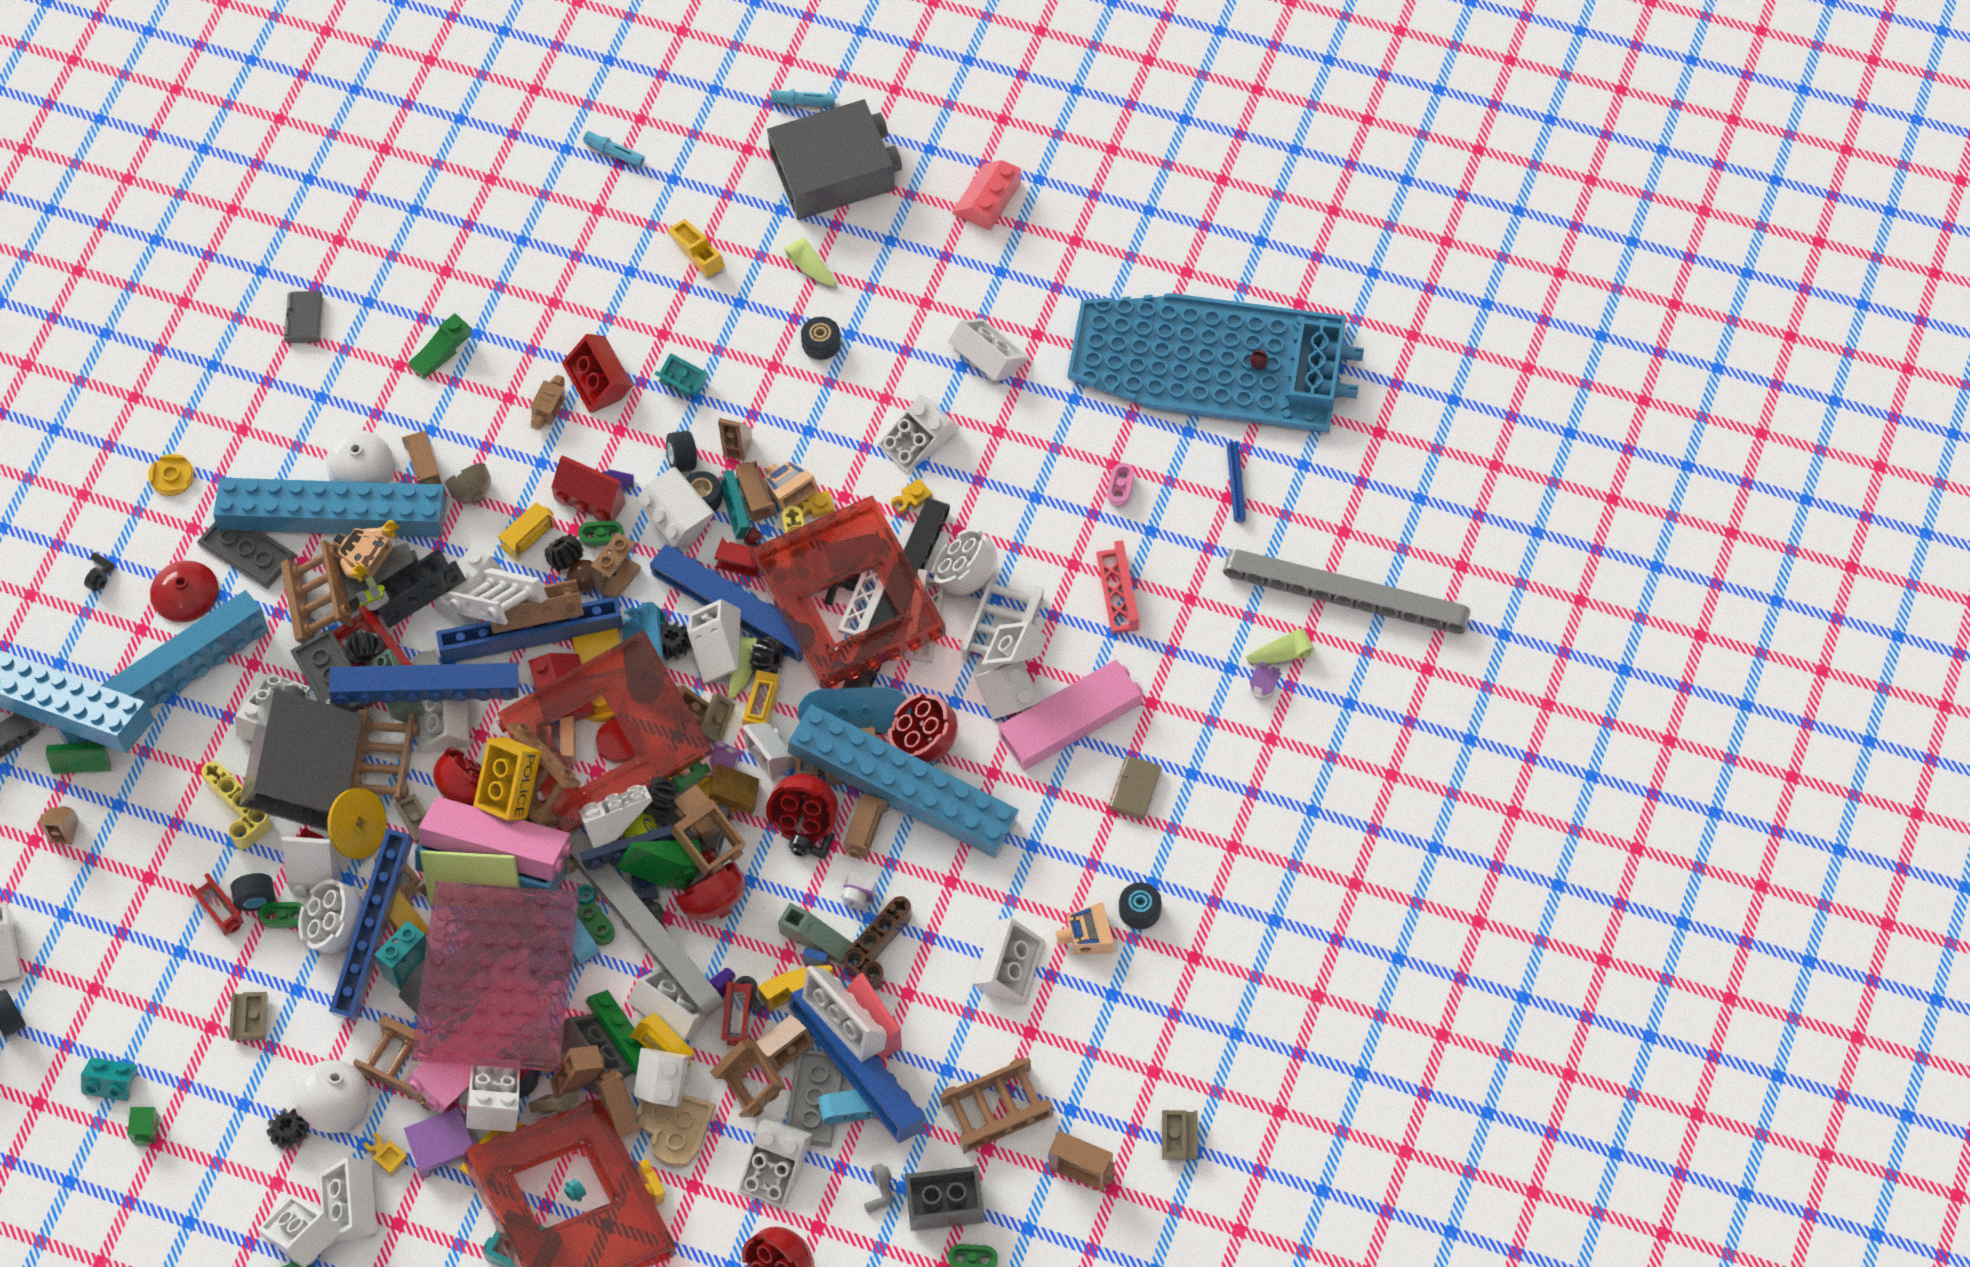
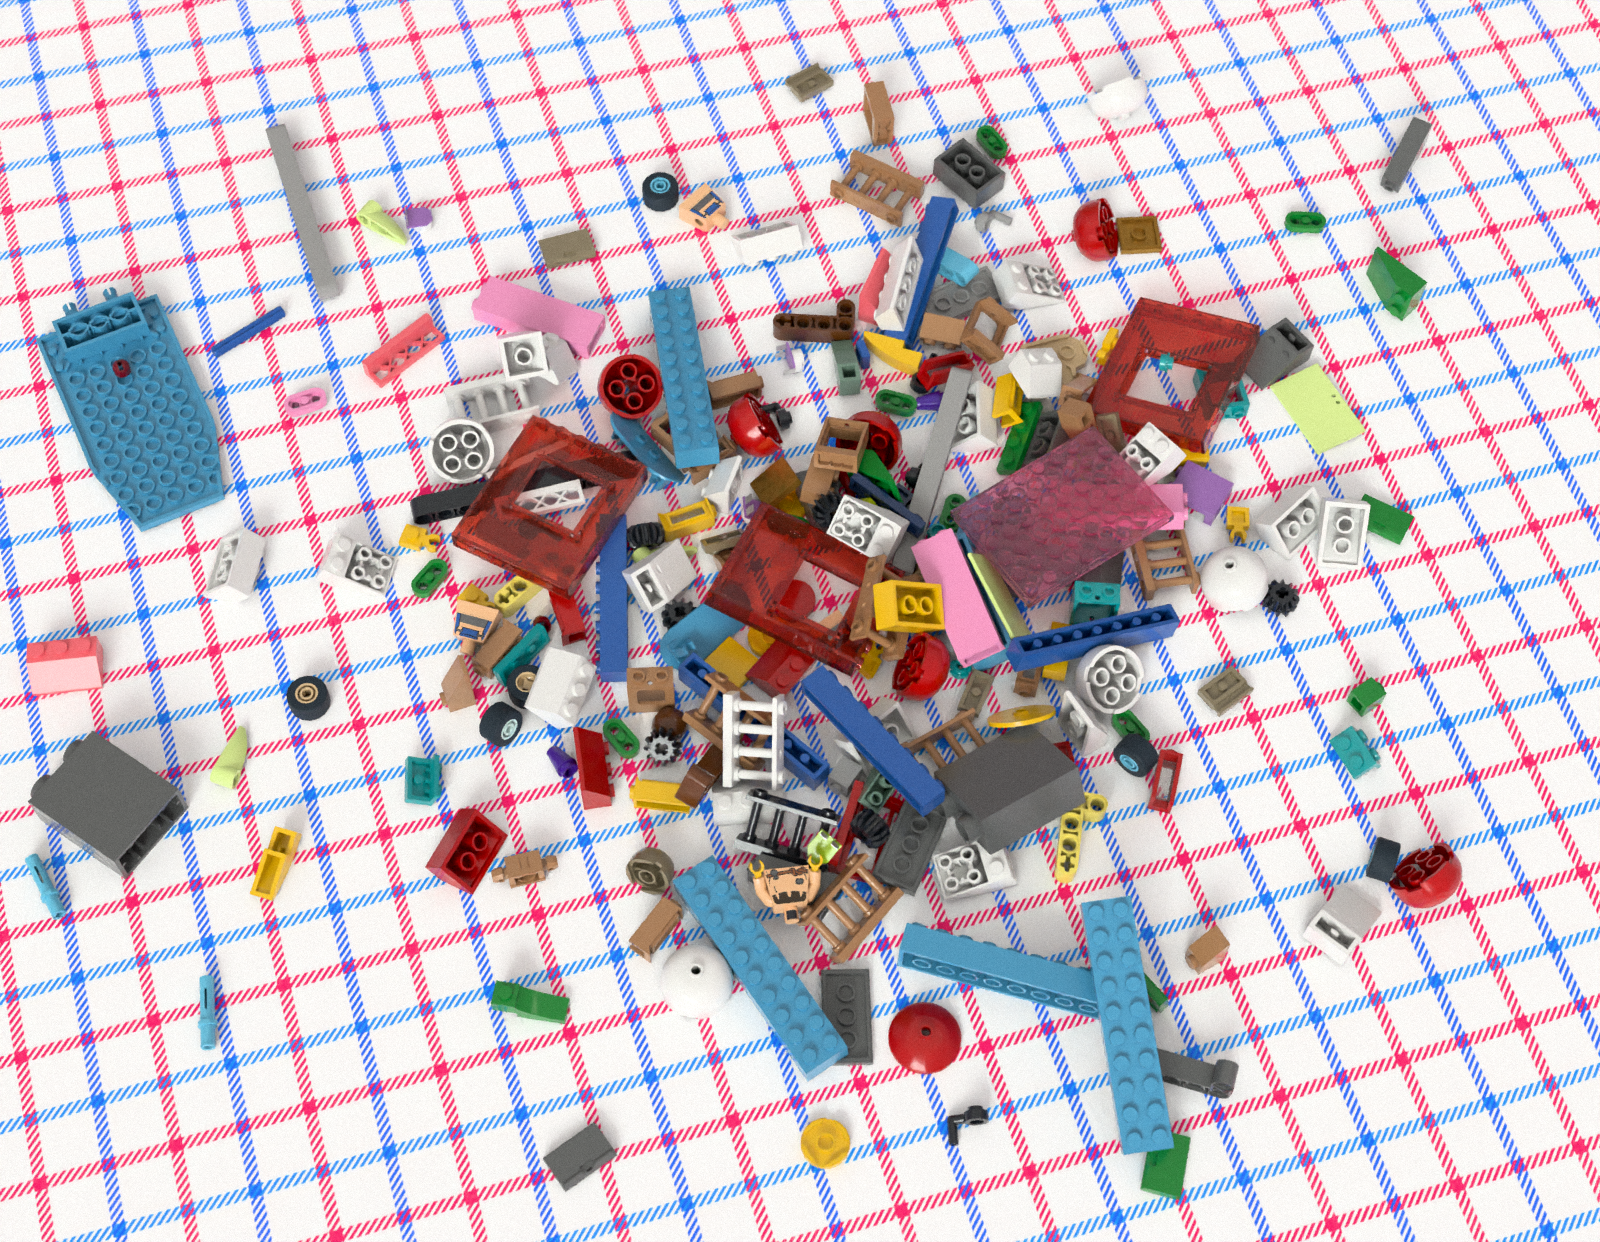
camera: 130 degrees left, 0 degrees up
none -> green plate [411,559,449,598]
none -> reddish brown beam [675,744,723,810]
none -> green plate [875,389,917,417]

